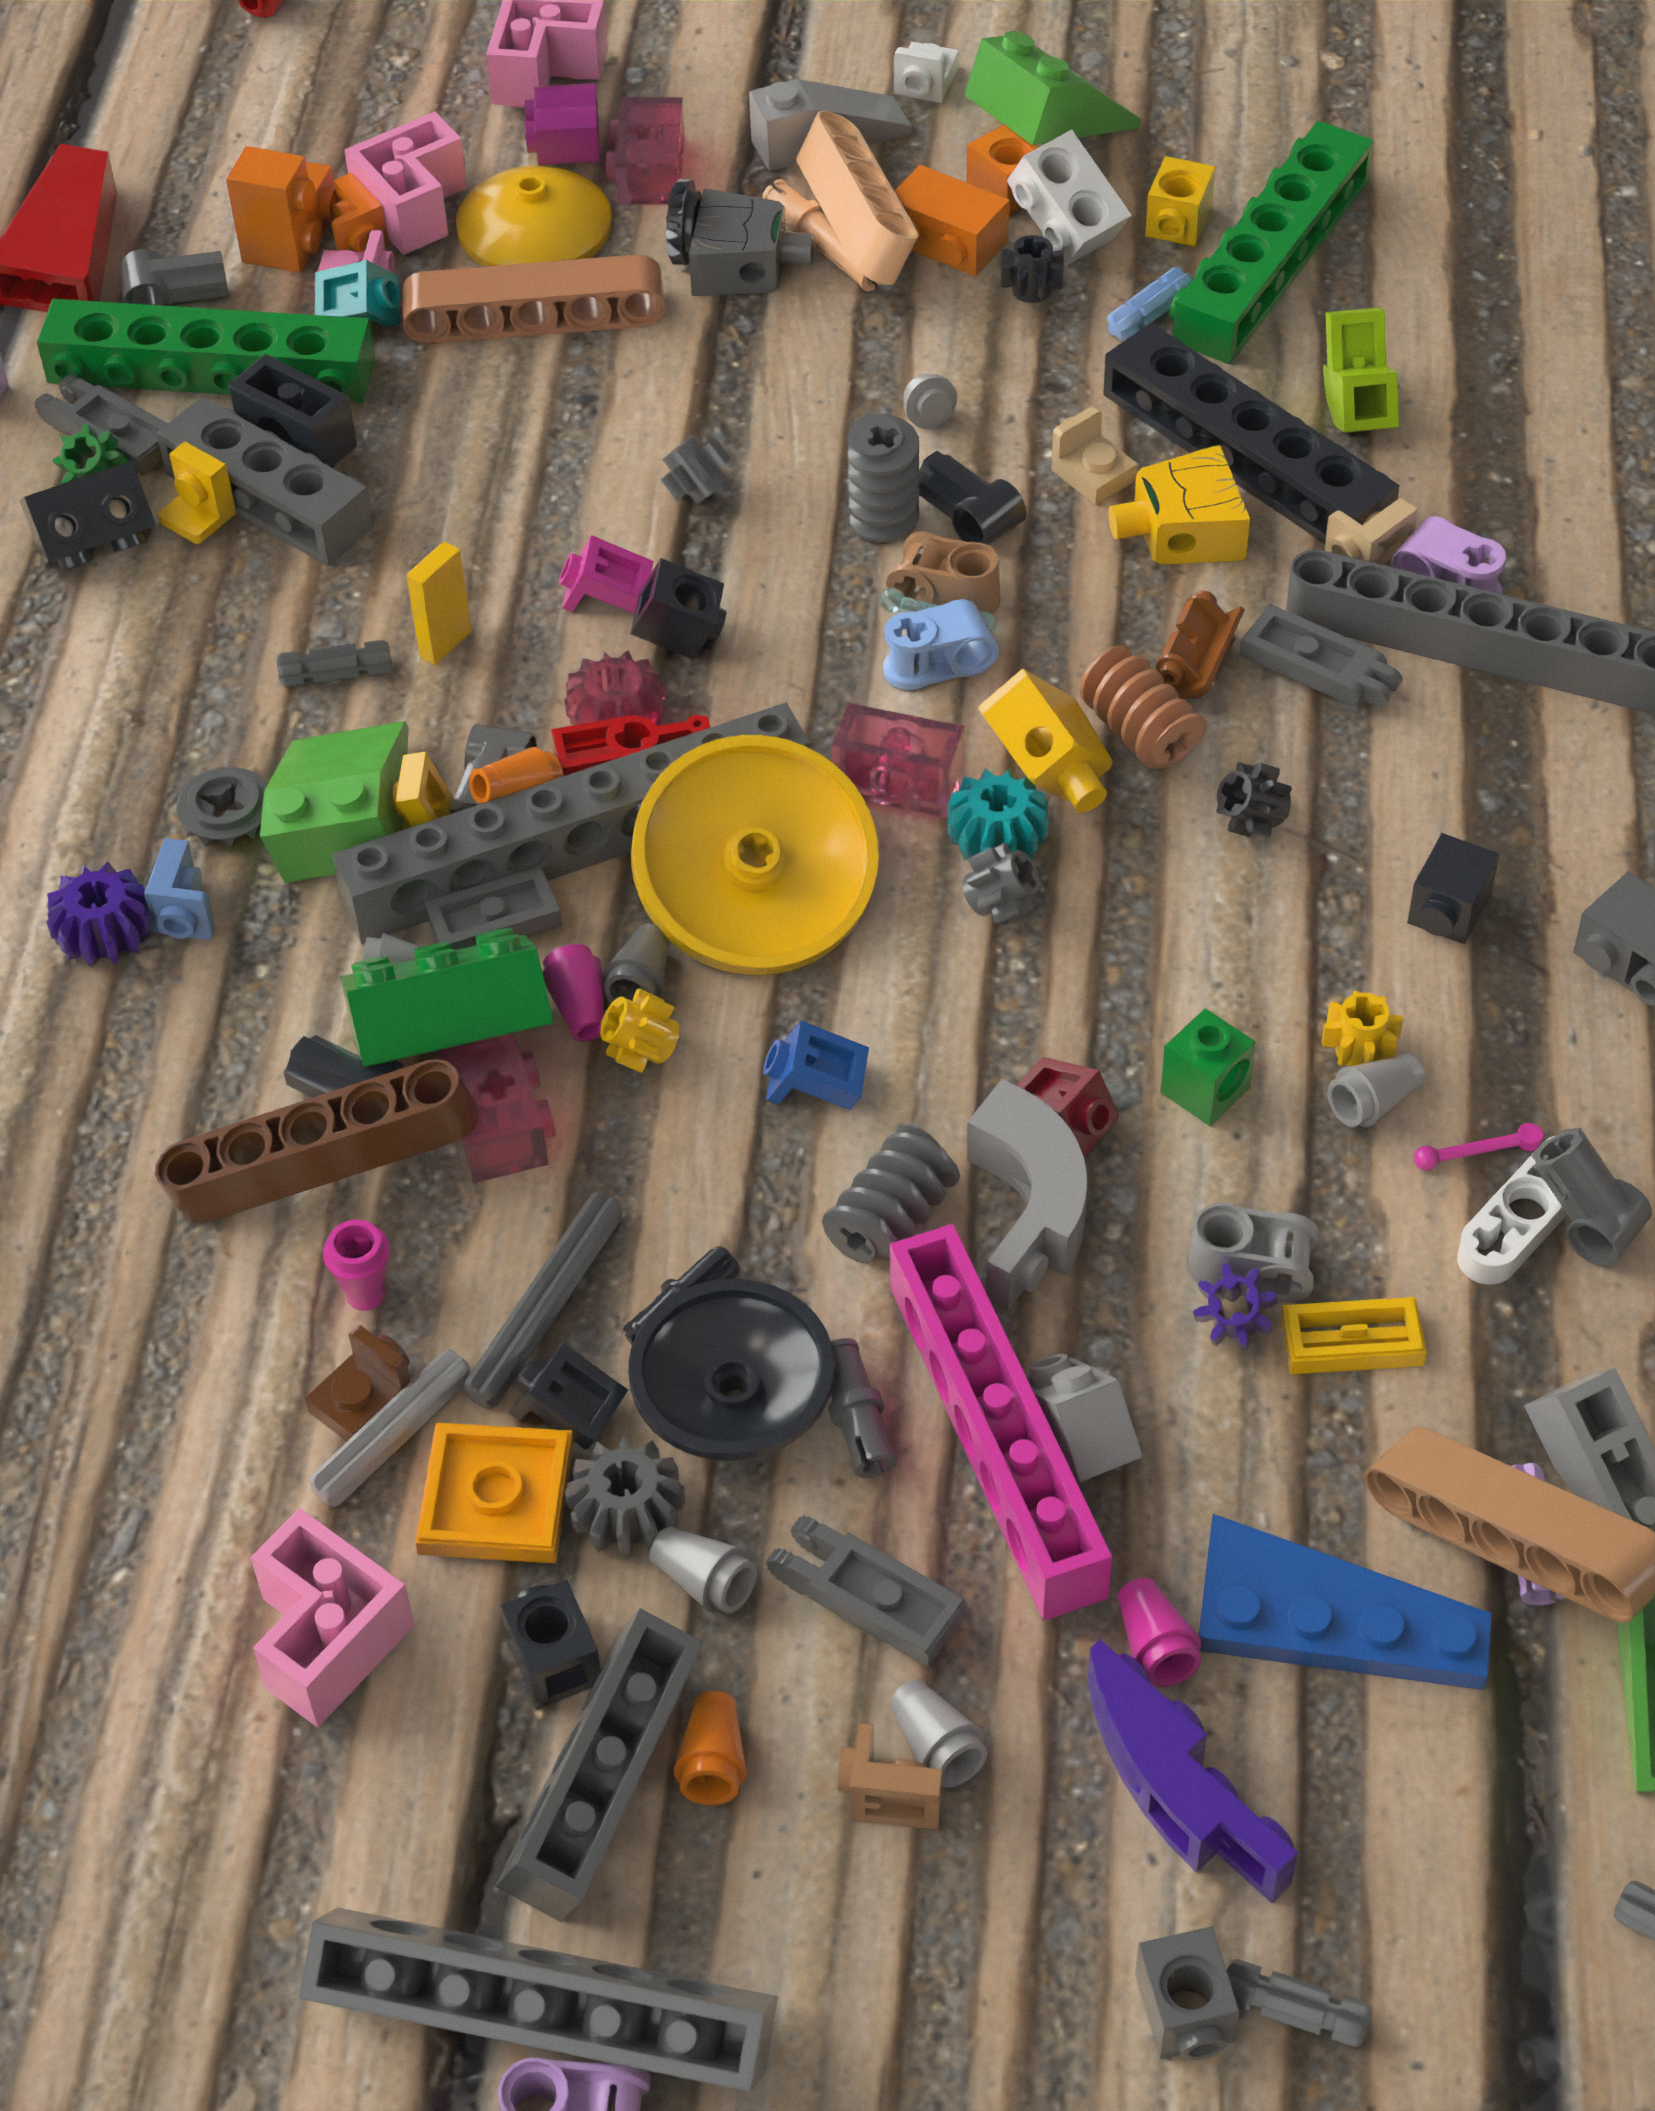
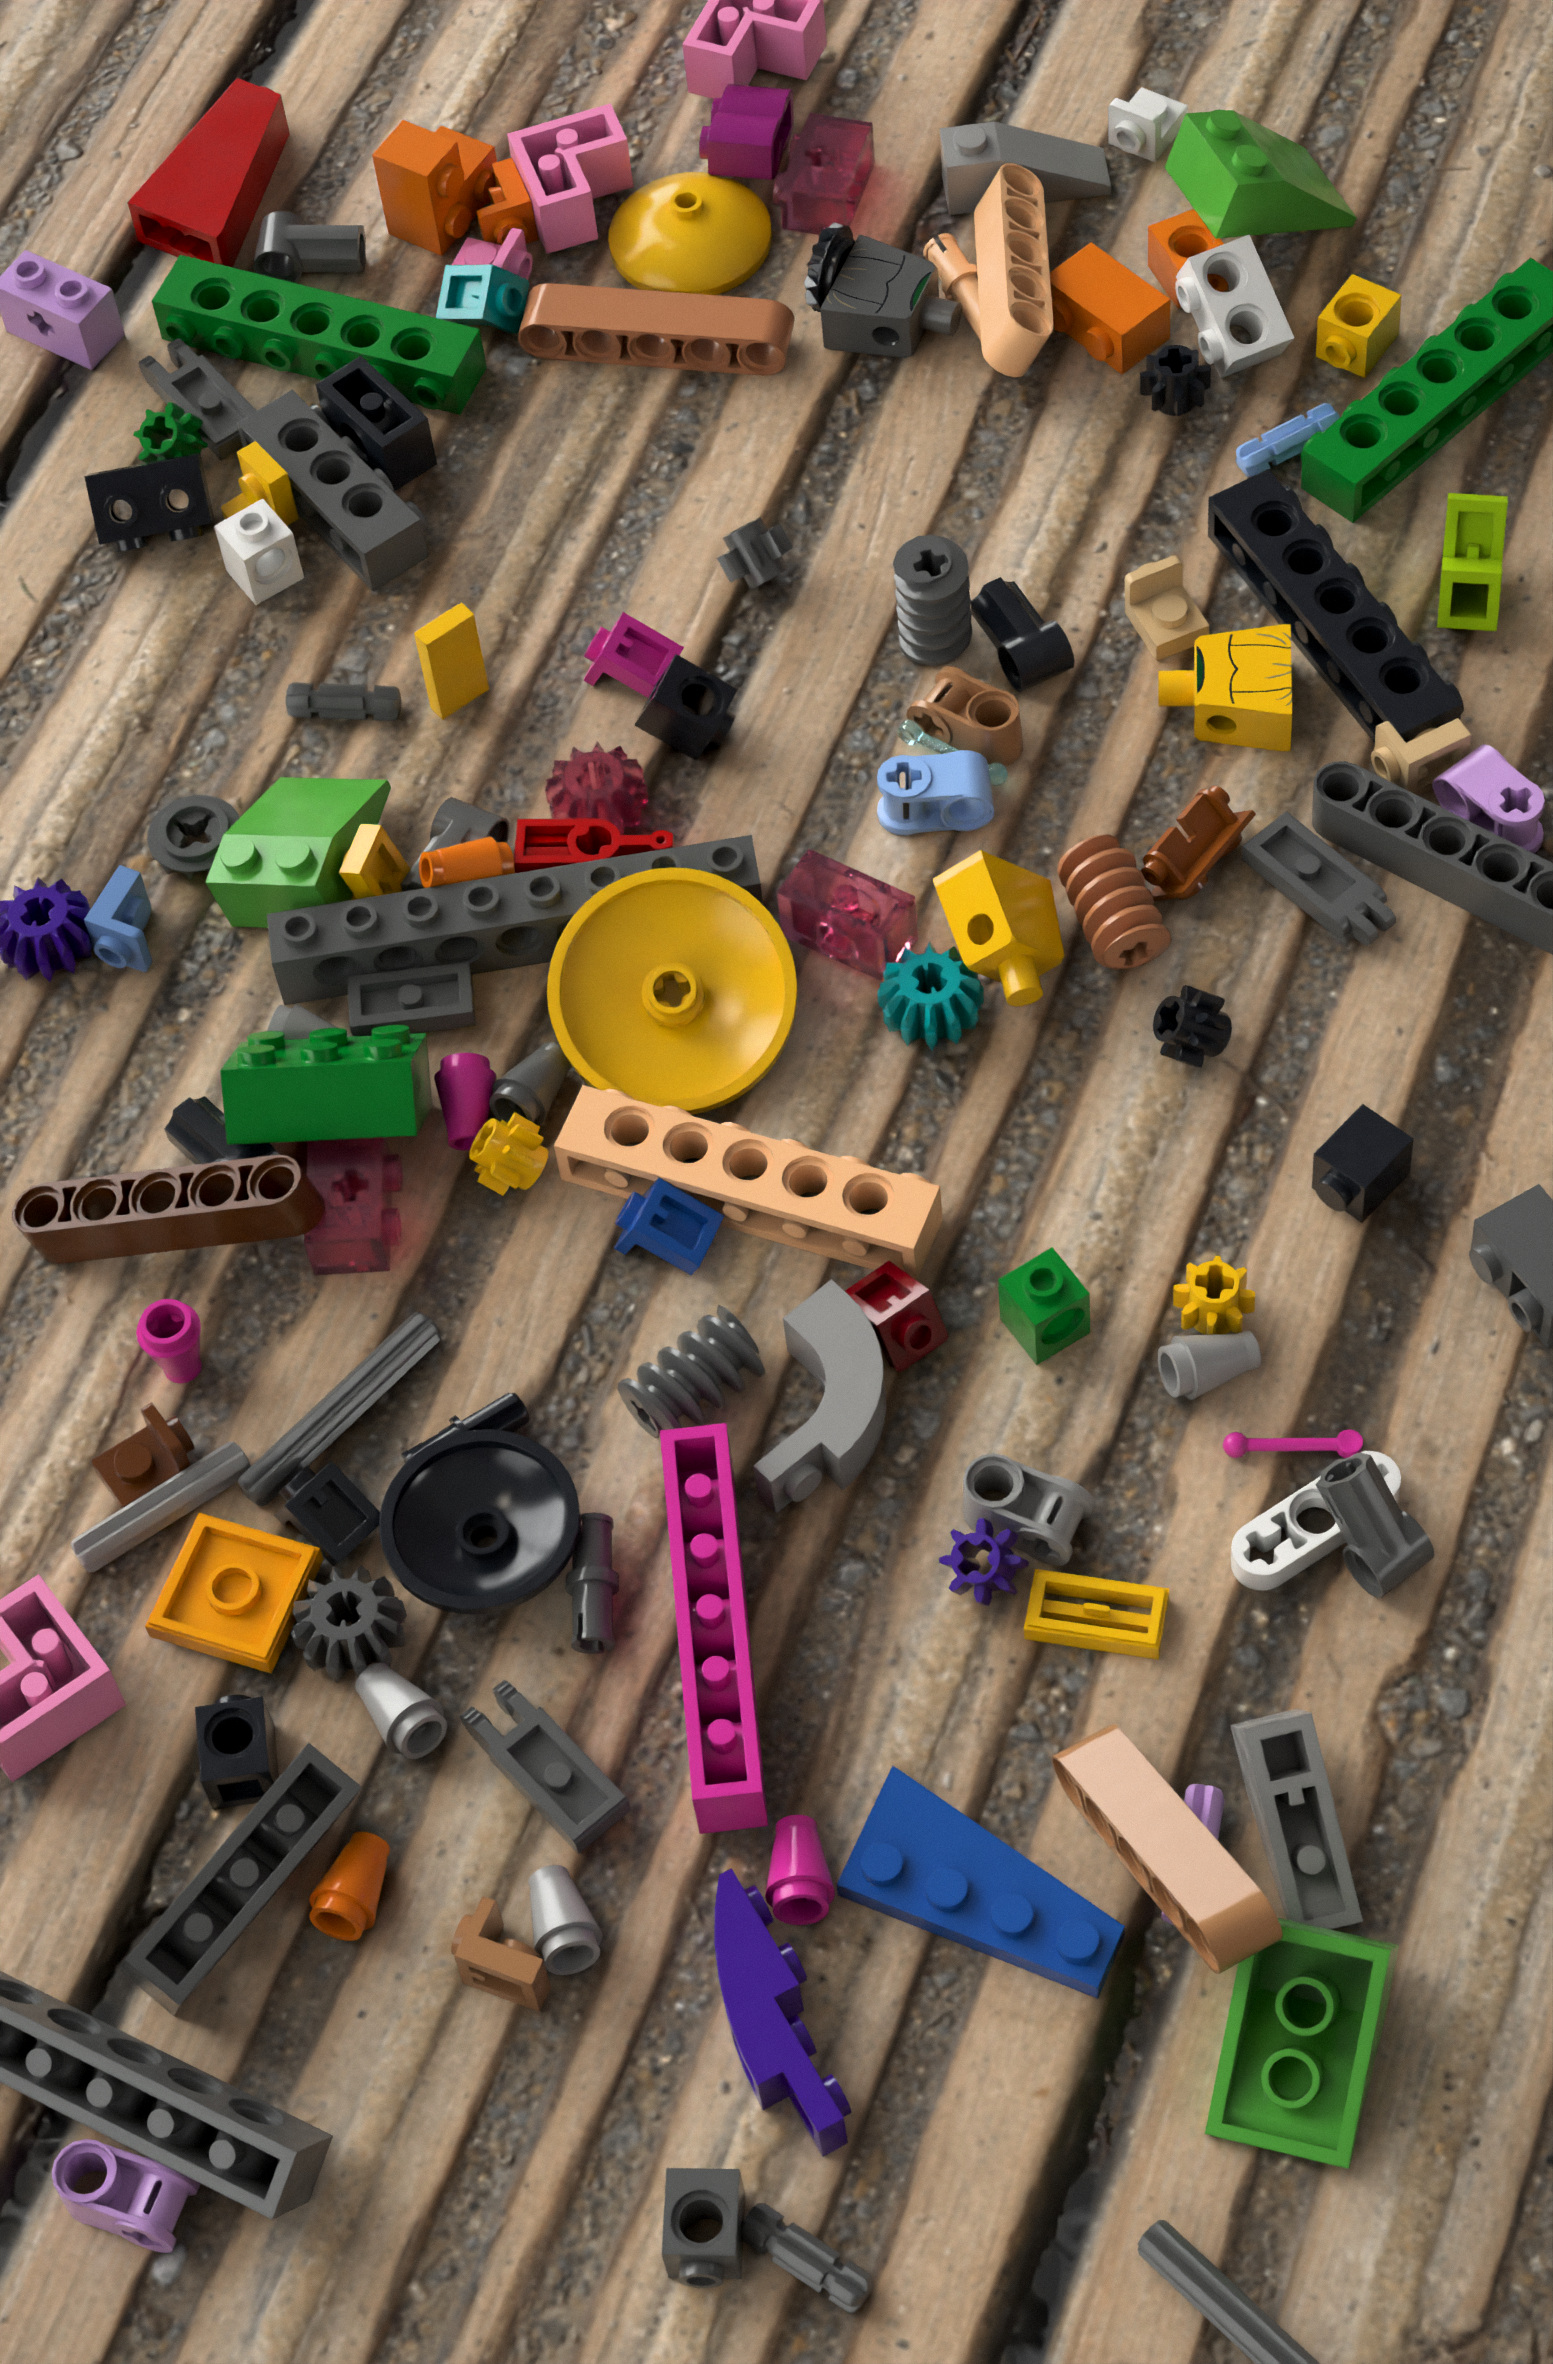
camera: 20 degrees right, 5 degrees up
light grey plate [903,374,957,429] -> none
dark grey gear [963,843,1040,924] -> none
light grey slope [1026,1354,1142,1482] -> none
none -> white brick [214,499,304,605]
none -> light nougat brick [554,1085,943,1280]

